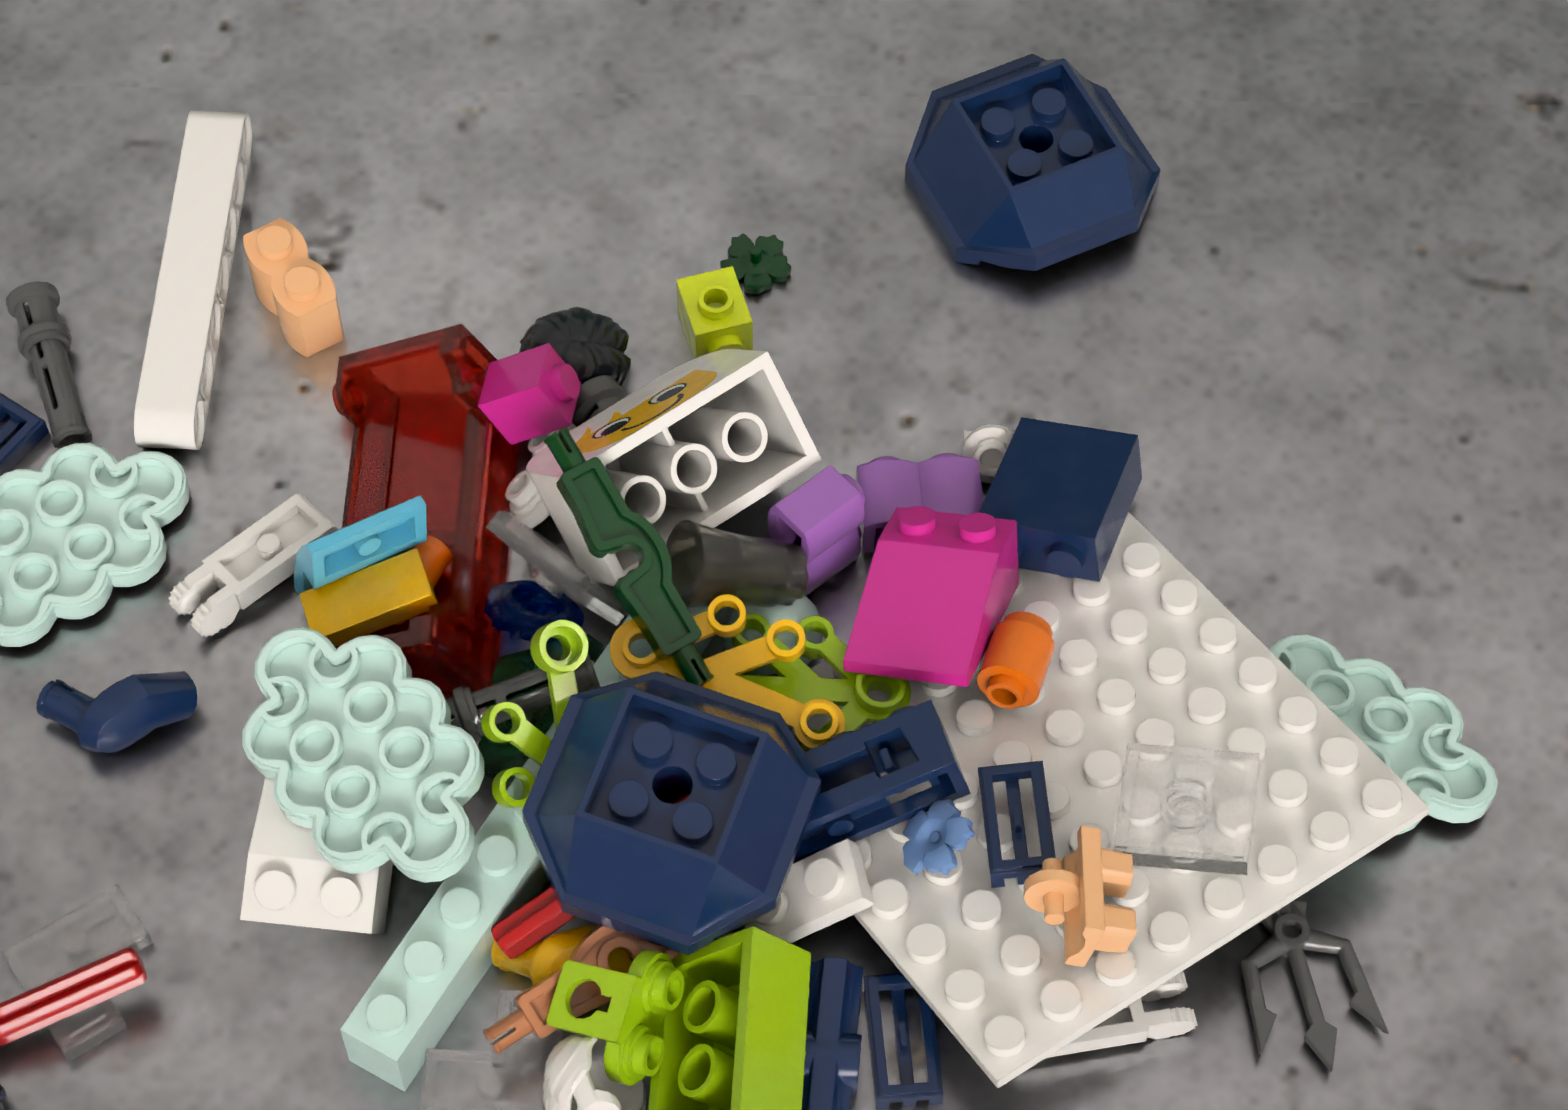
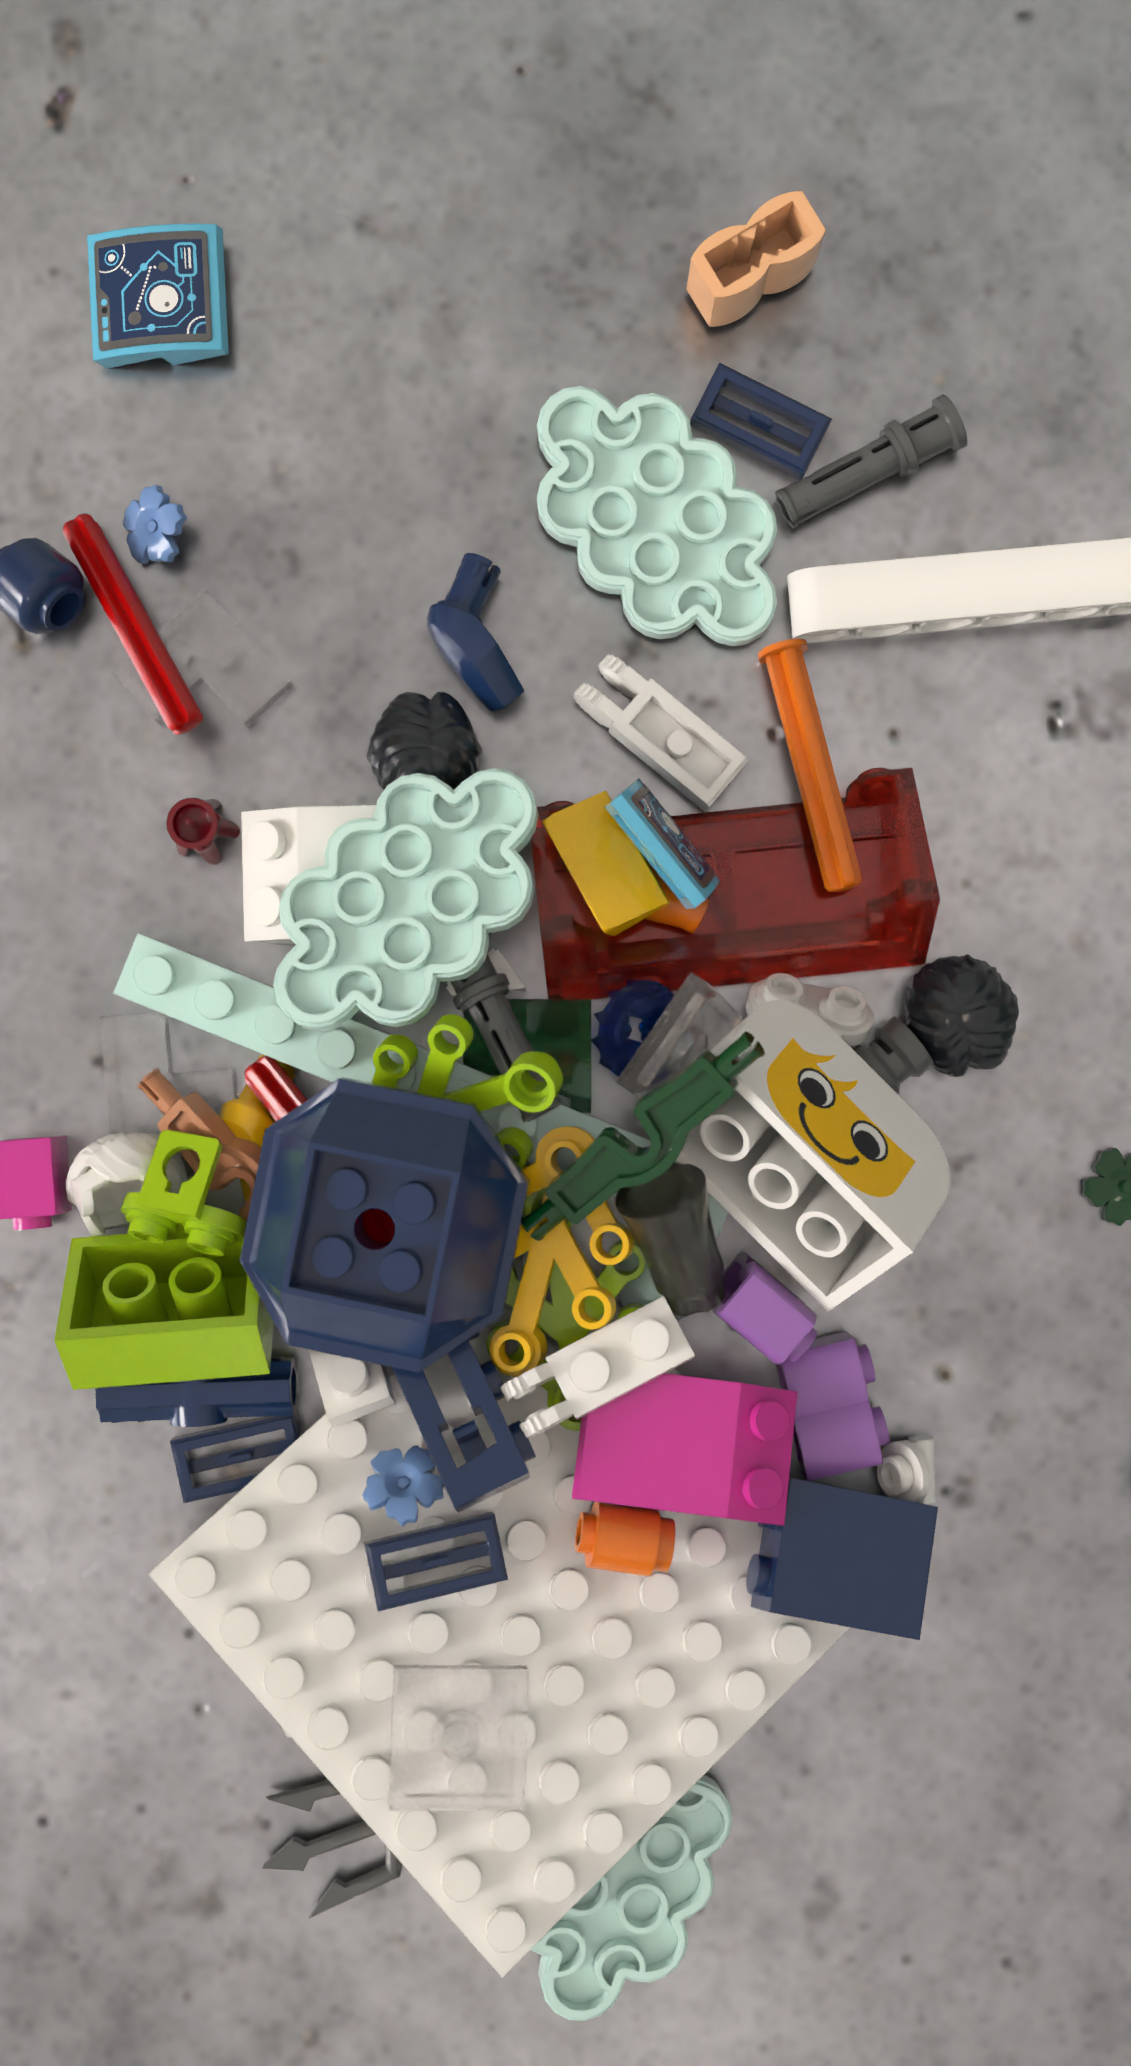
camera: 85 degrees right, 30 degrees up
light nougat brick [243,218,344,358] -> none
dark pink brick [478,343,581,445] -> none
neon yellow brick [676,266,753,359] -> none
light nougat hips [1023,825,1137,967] -> none
none -> dark red piece [166,798,240,865]
none -> black hair [367,692,482,790]
none -> white hinge [500,1296,695,1438]
none -> orange axle [757,638,862,892]

